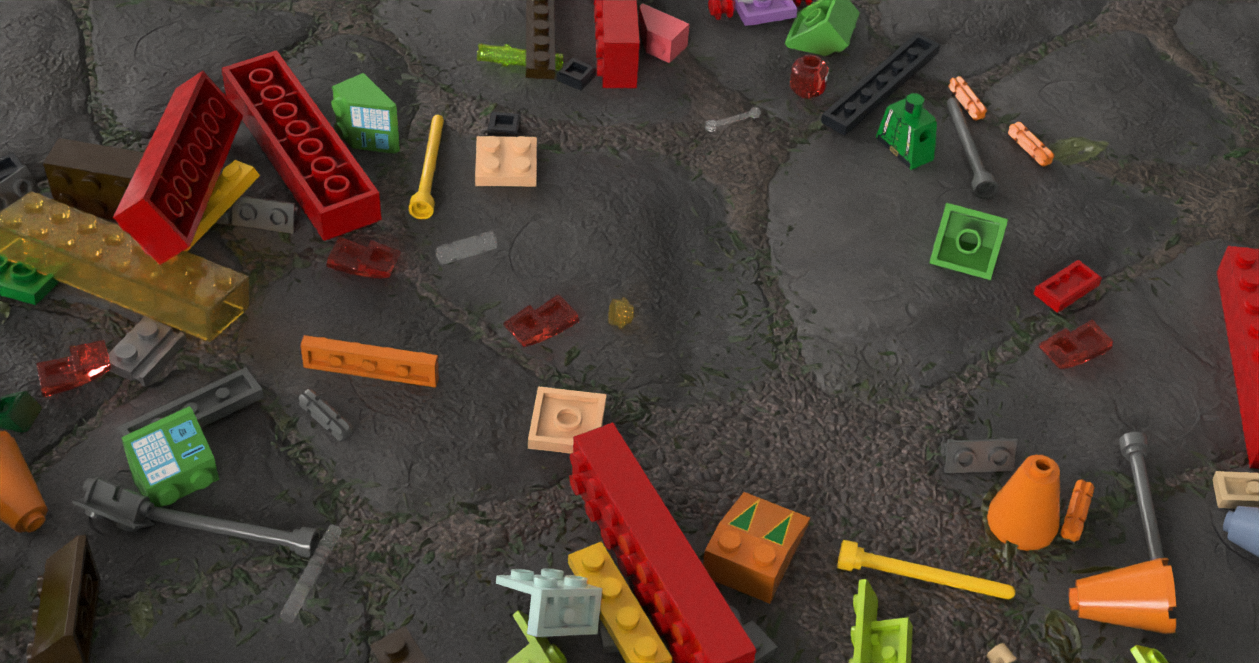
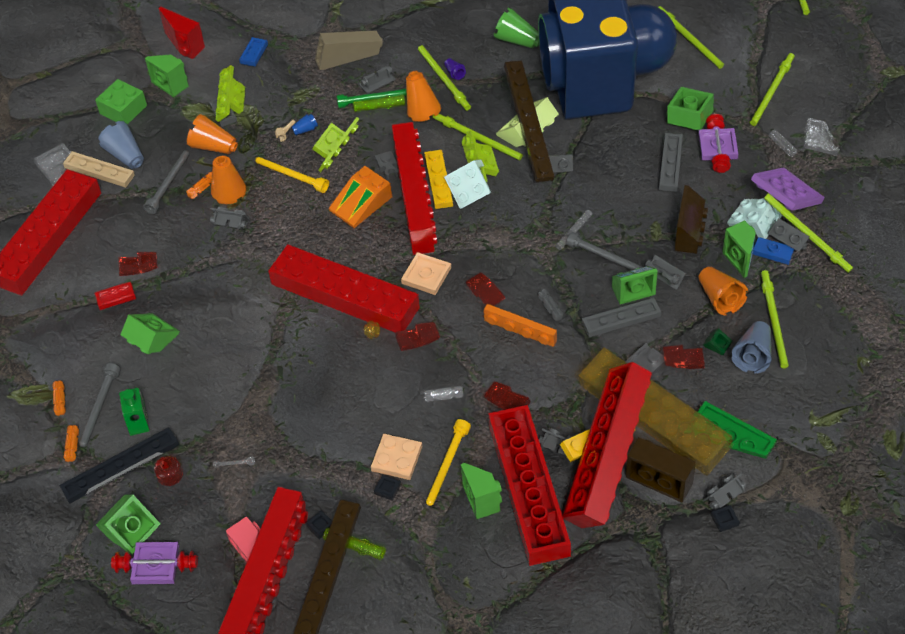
camera: 155 degrees left, 5 degrees up
none -> red brick [268,244,420,335]
none -> clear red slope [466,272,505,306]

